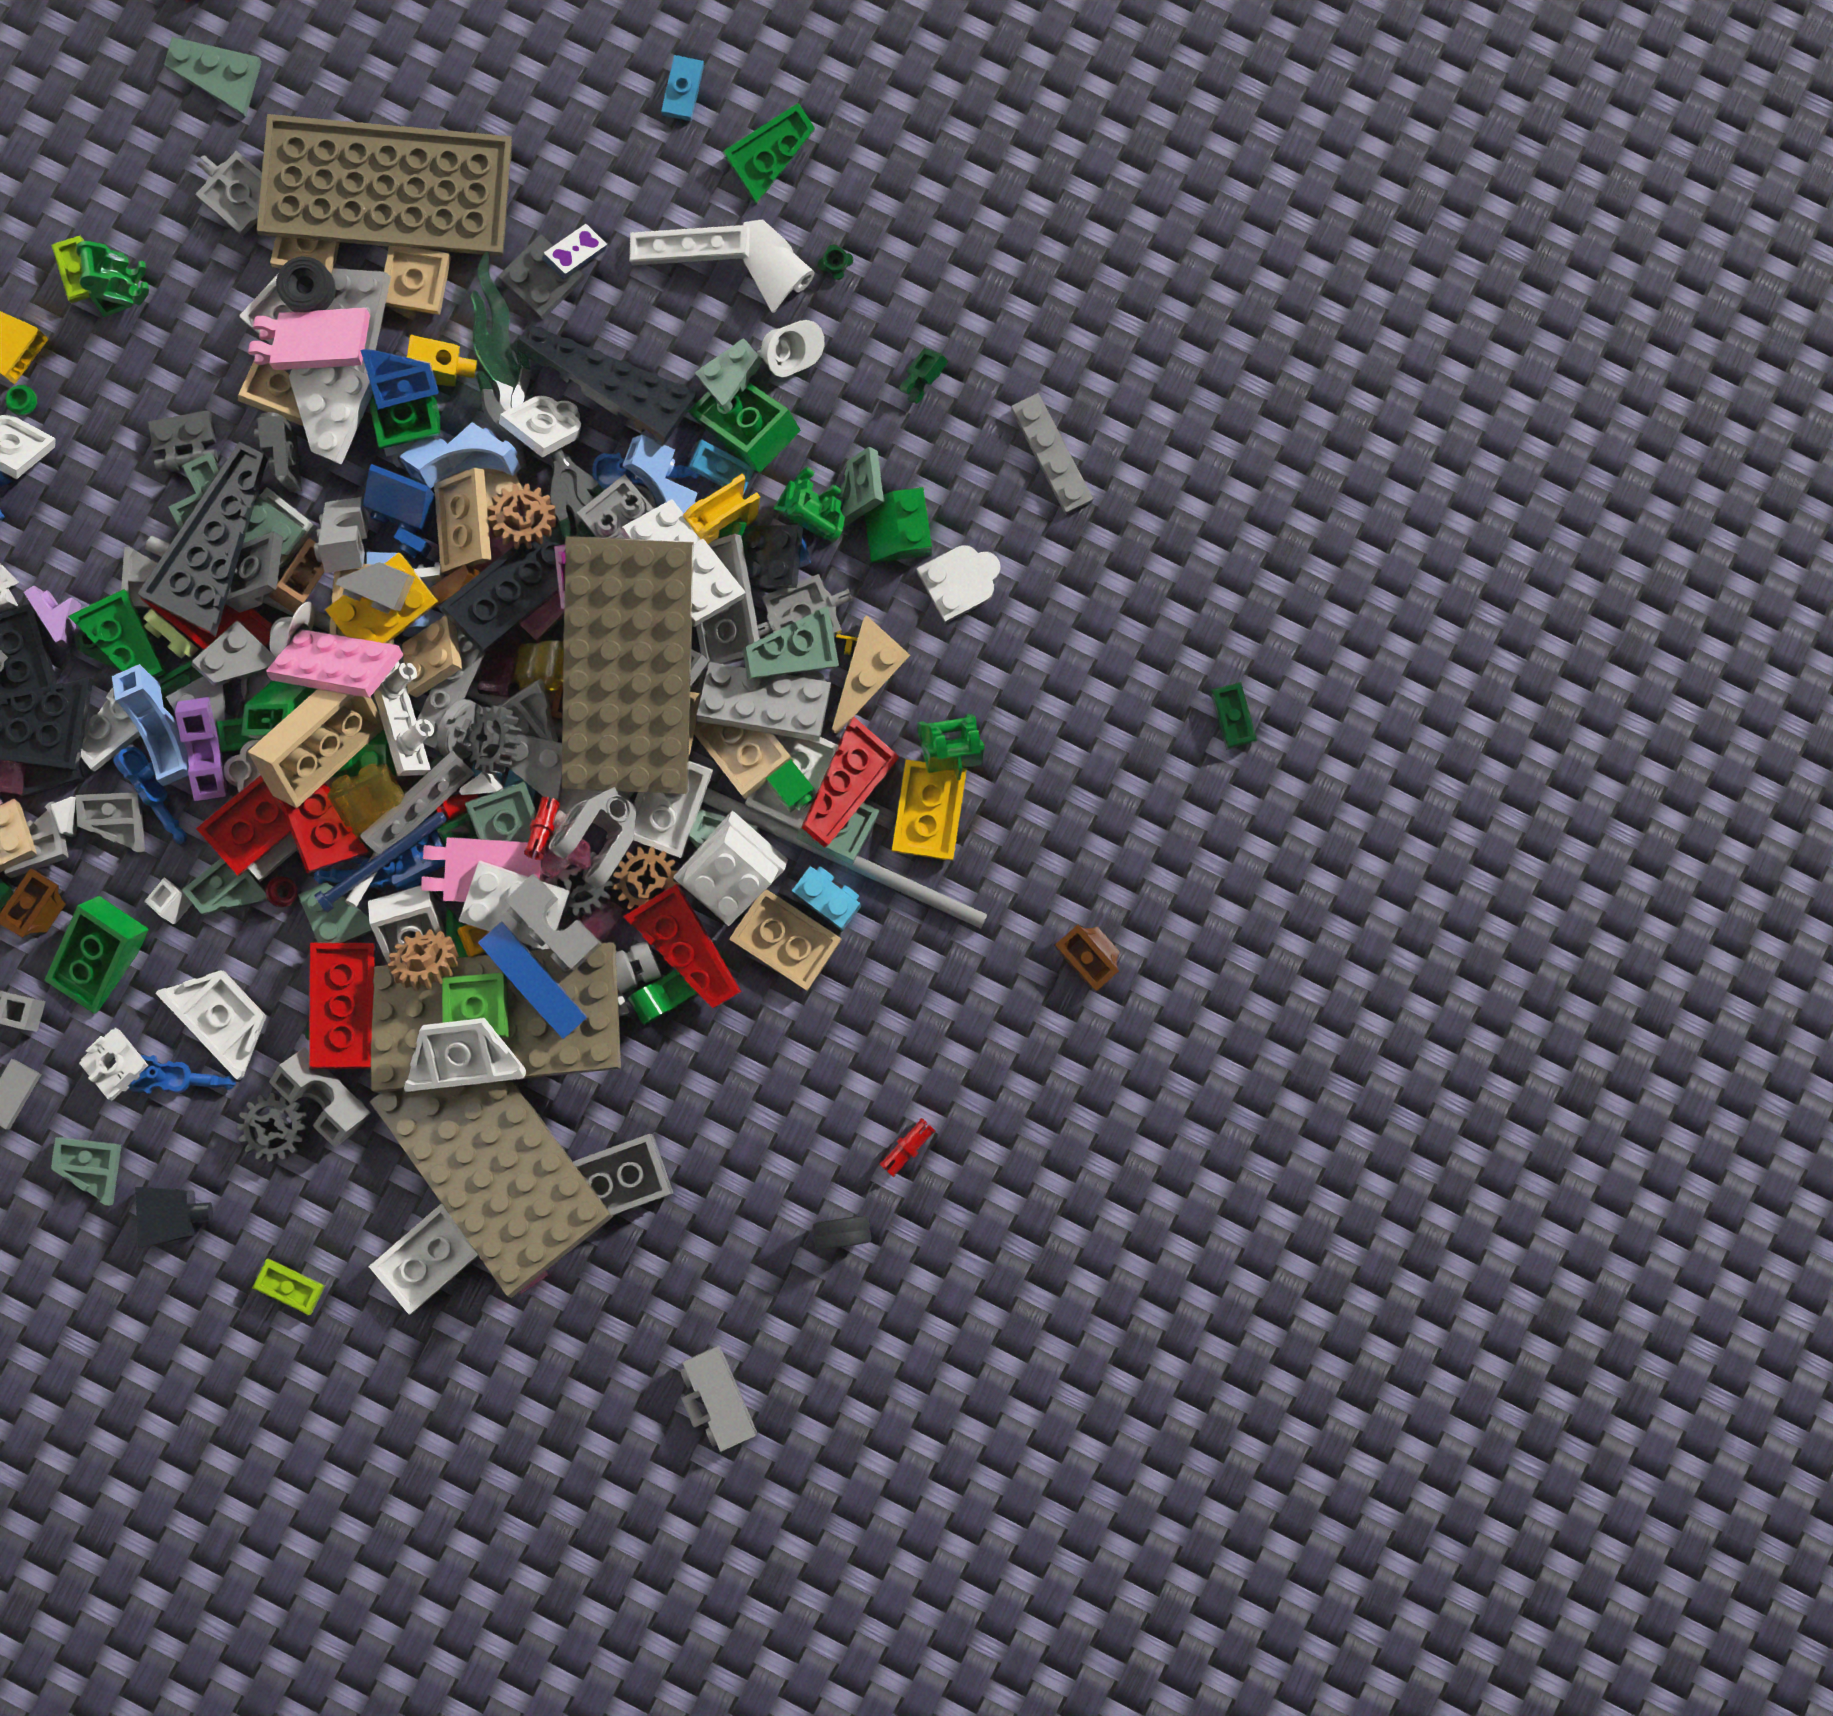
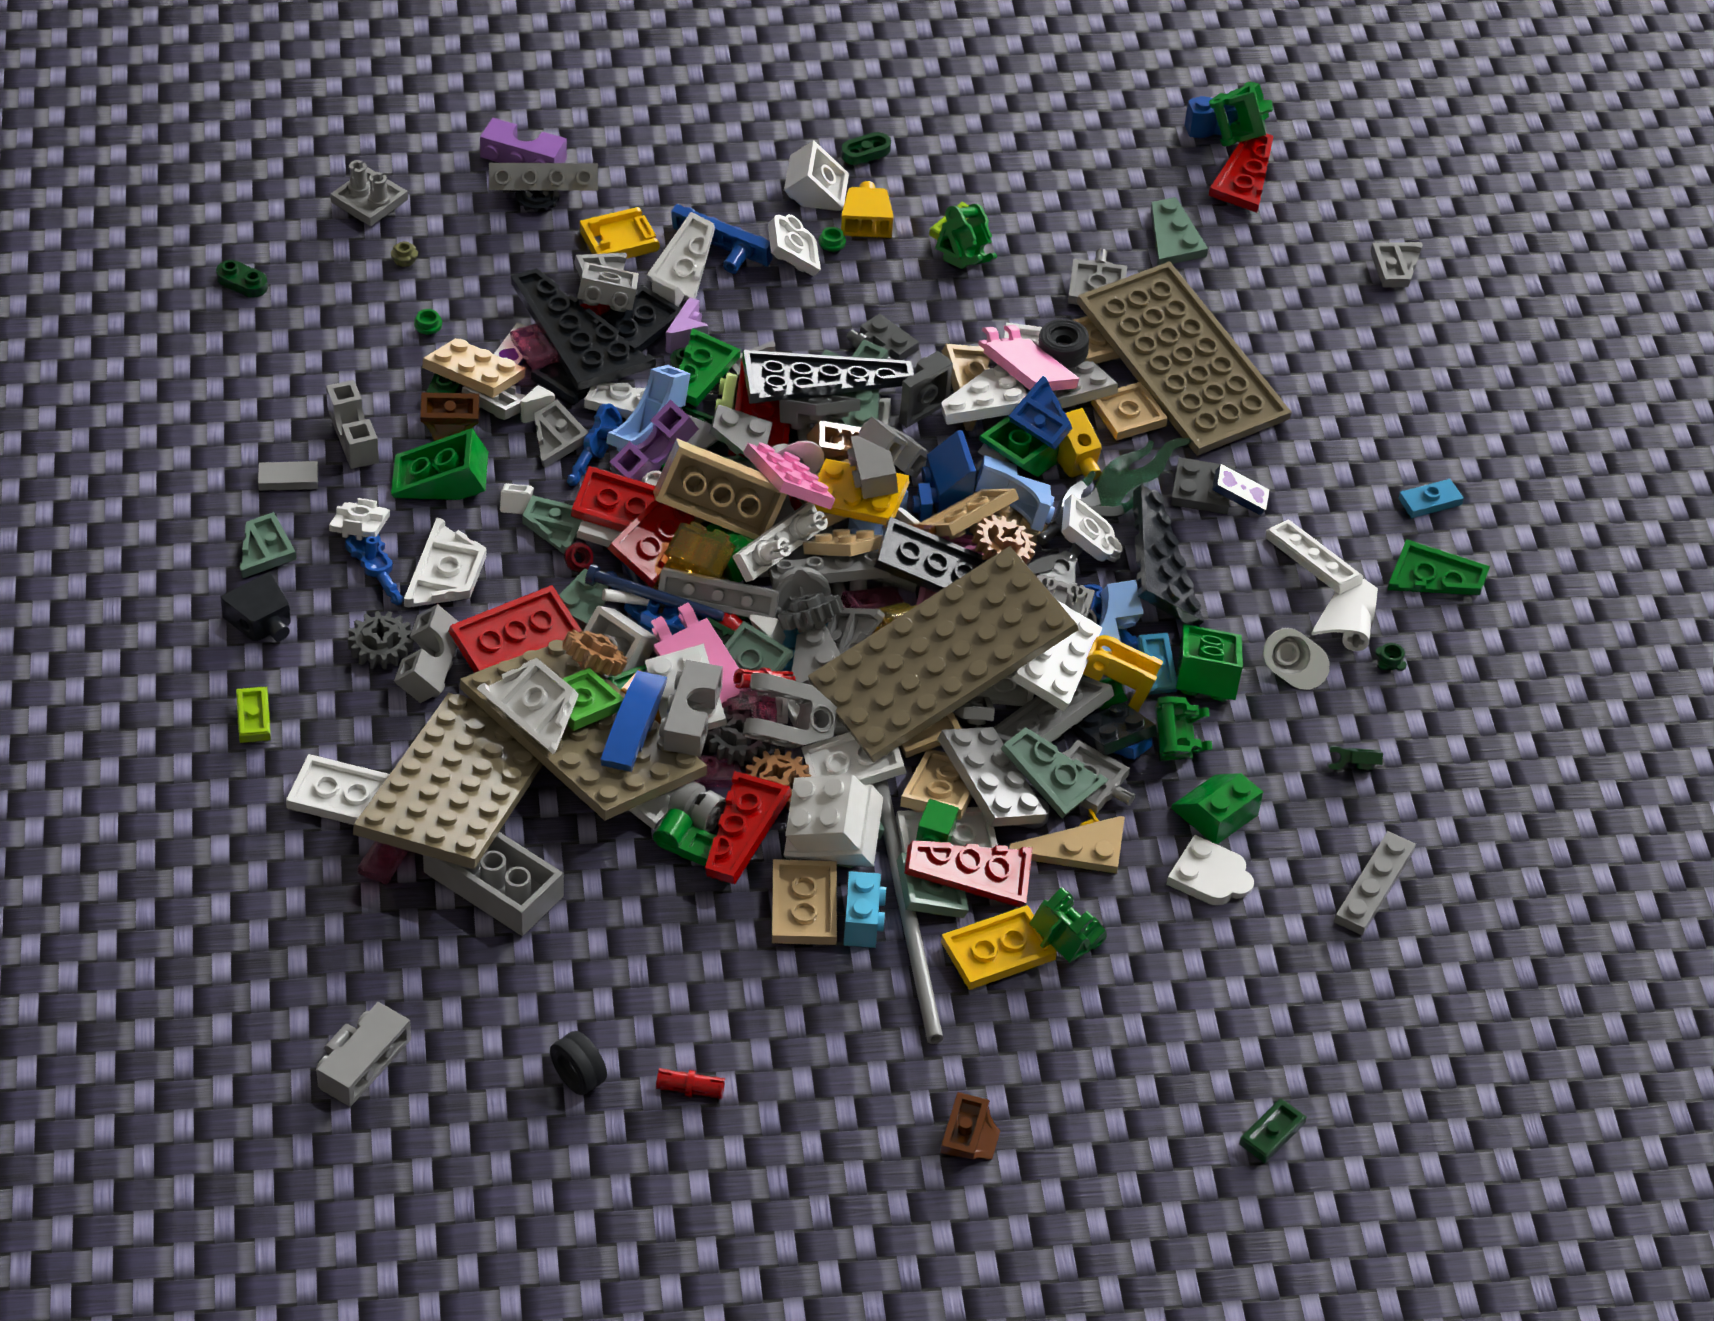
camera: 55 degrees right, 35 degrees down
sand green wing [694,338,762,413] -> none
sand green wing [839,447,884,528] -> none

